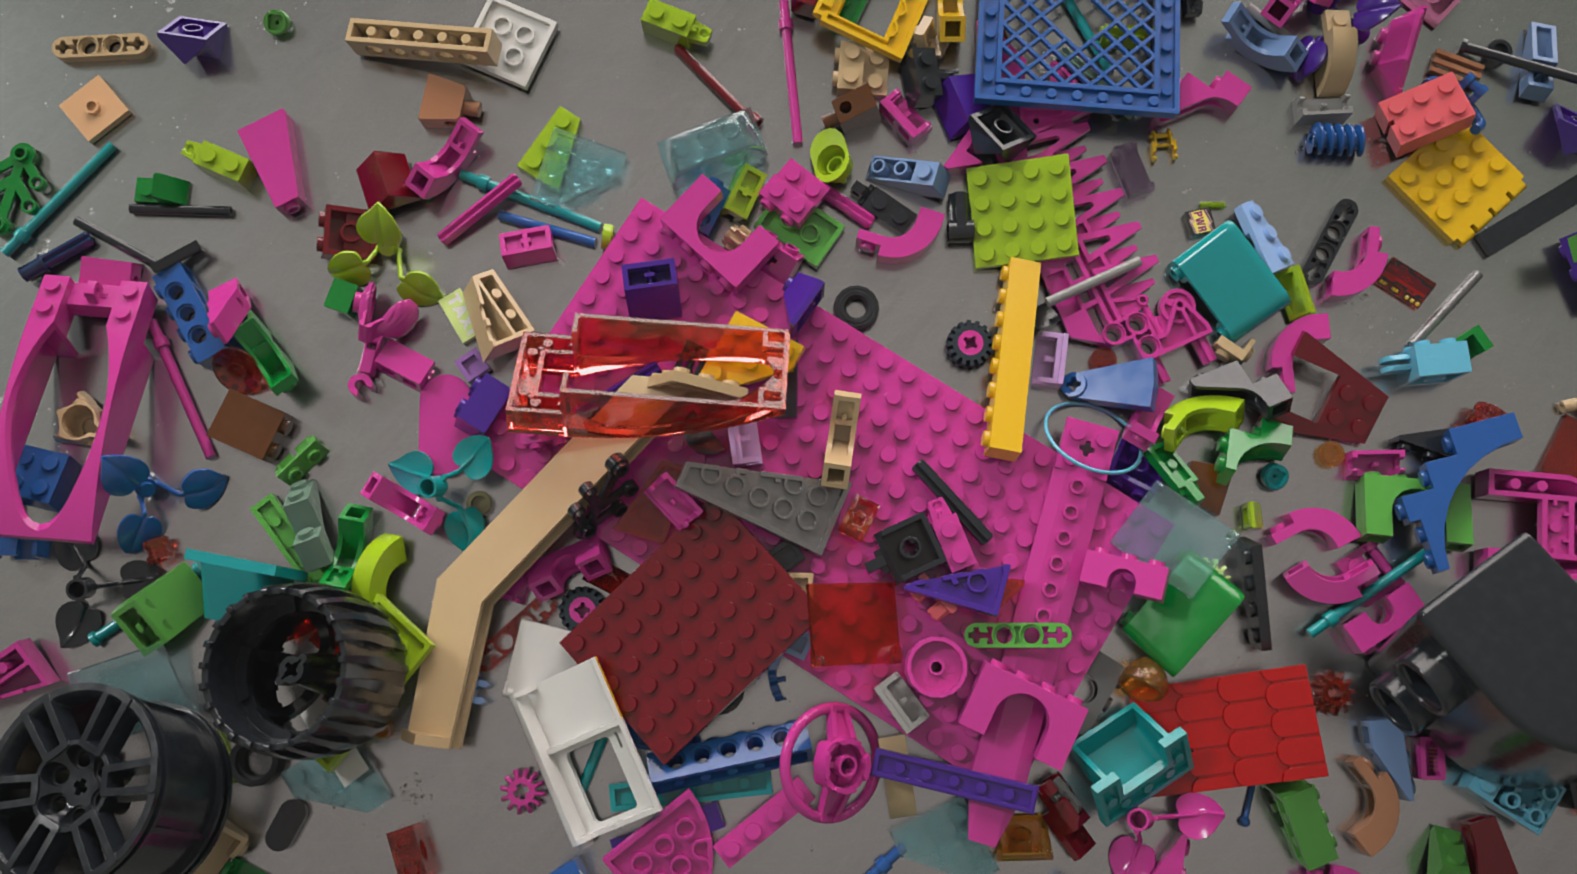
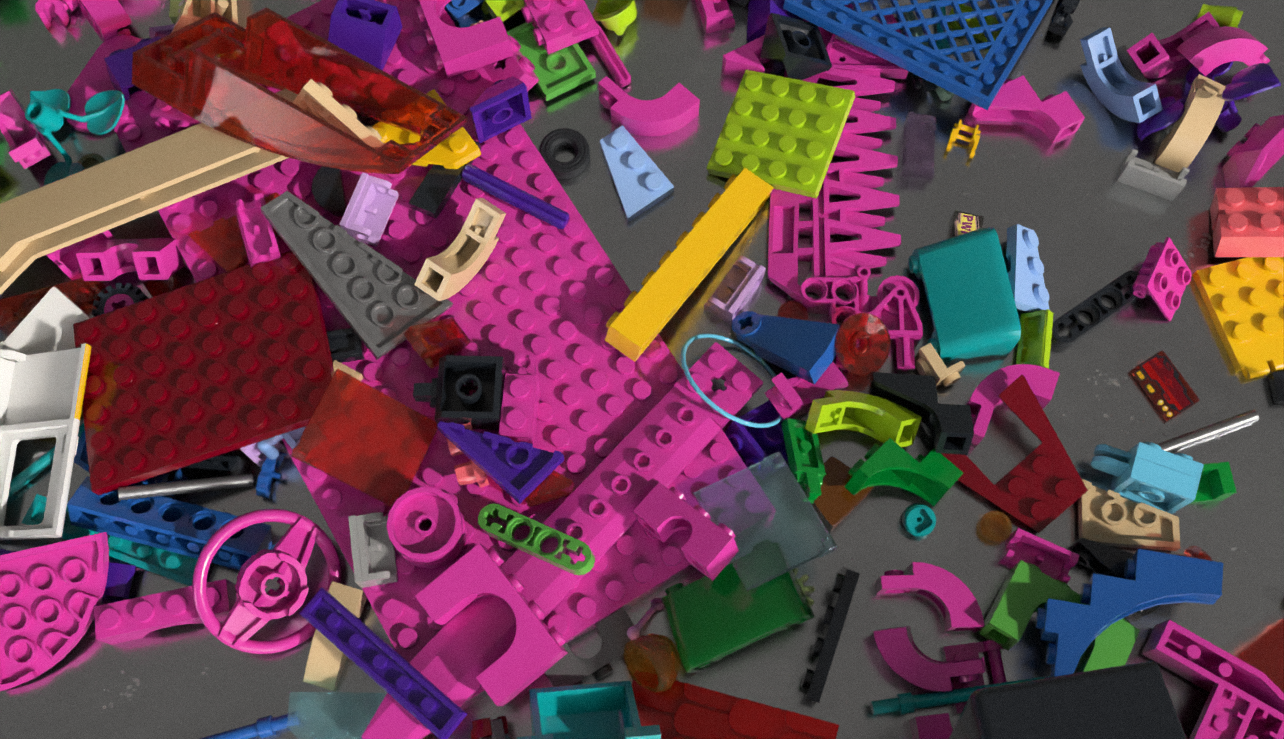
camera: 25 degrees right, 10 degrees down
black plant [567,453,639,540] -> none
black hinge [850,180,917,236] -> none
medium blue slope [866,155,951,199] -> none
black axle [912,459,993,546] -> none
black wheel [945,320,993,370] -> none
black piece [947,191,975,243] -> none
black slope [1034,302,1061,336] -> none
light grey bar [1045,256,1142,307] -> none
lime leg [1200,201,1227,209] -> none
lime slope [1241,501,1263,531] -> none
blue piece [1306,122,1366,157] -> none
dark pink arch [1323,226,1388,302] -> none
none -> flat silver bar [118,473,253,500]
none -> dark purple axle [461,164,570,229]
none -> light blue wing [599,125,674,223]
none -> lavender hinge [627,598,664,640]
none -> clear red dish [835,313,890,375]
none -> tan wing [1078,479,1181,551]
none -> dark pink hinge [1132,237,1192,321]

